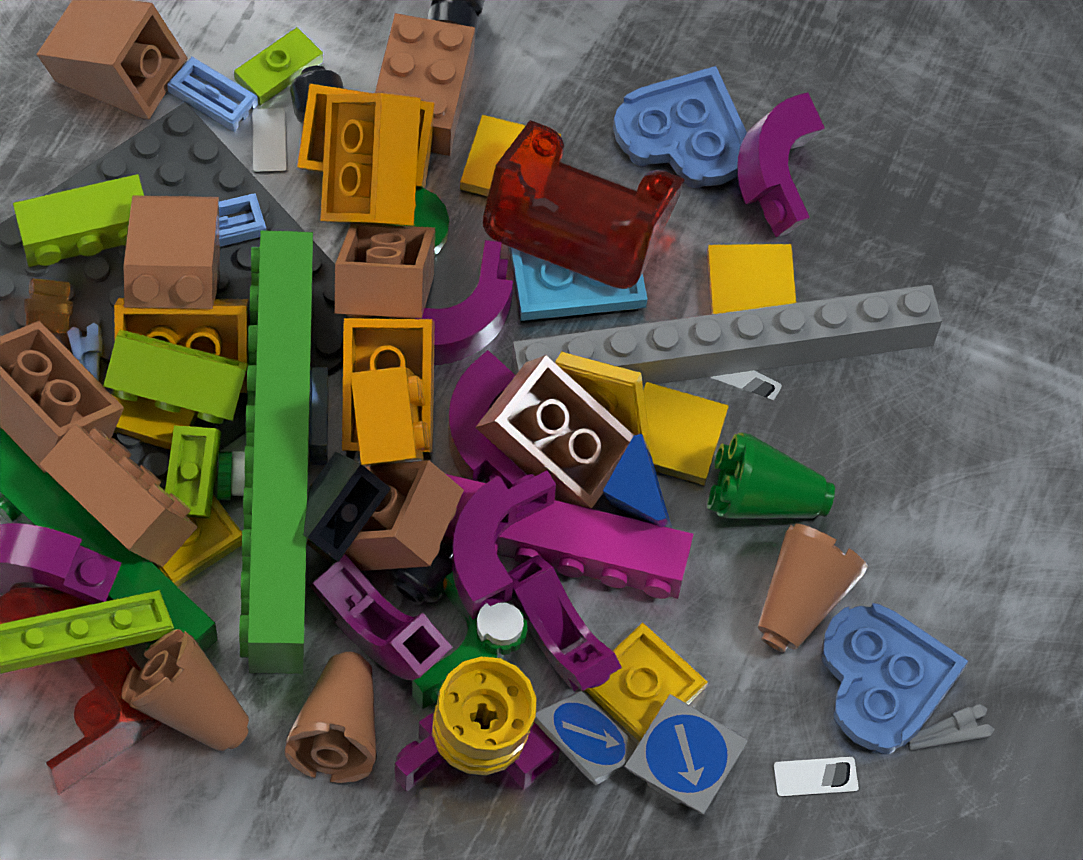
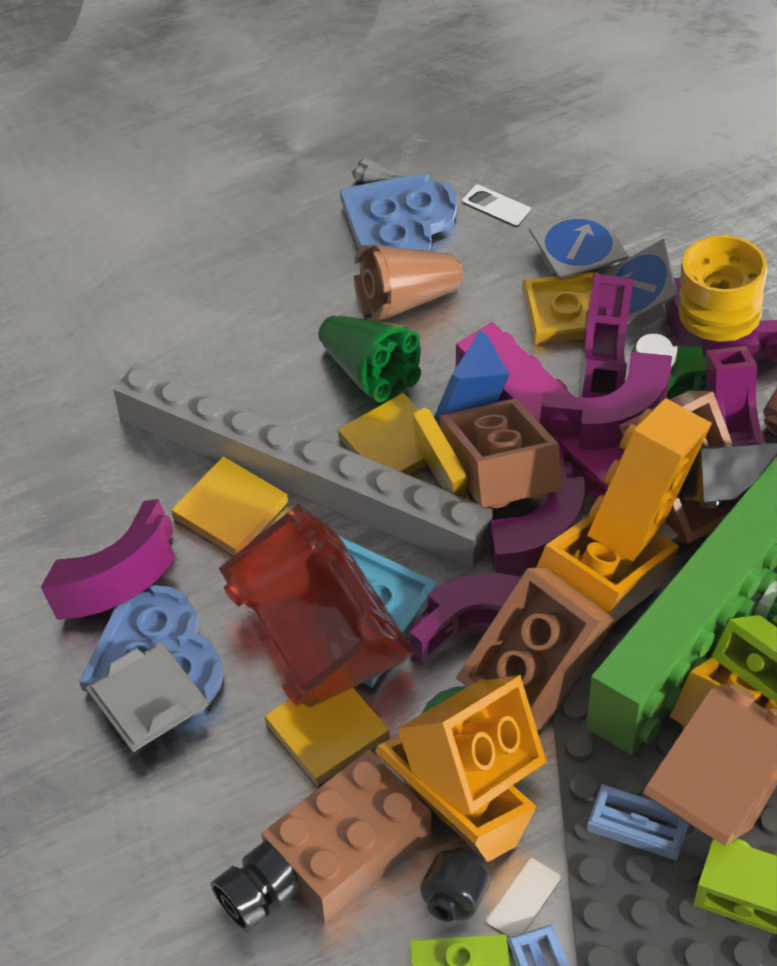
camera: 135 degrees left, 10 degrees down
none -> light grey piece [86,642,209,752]

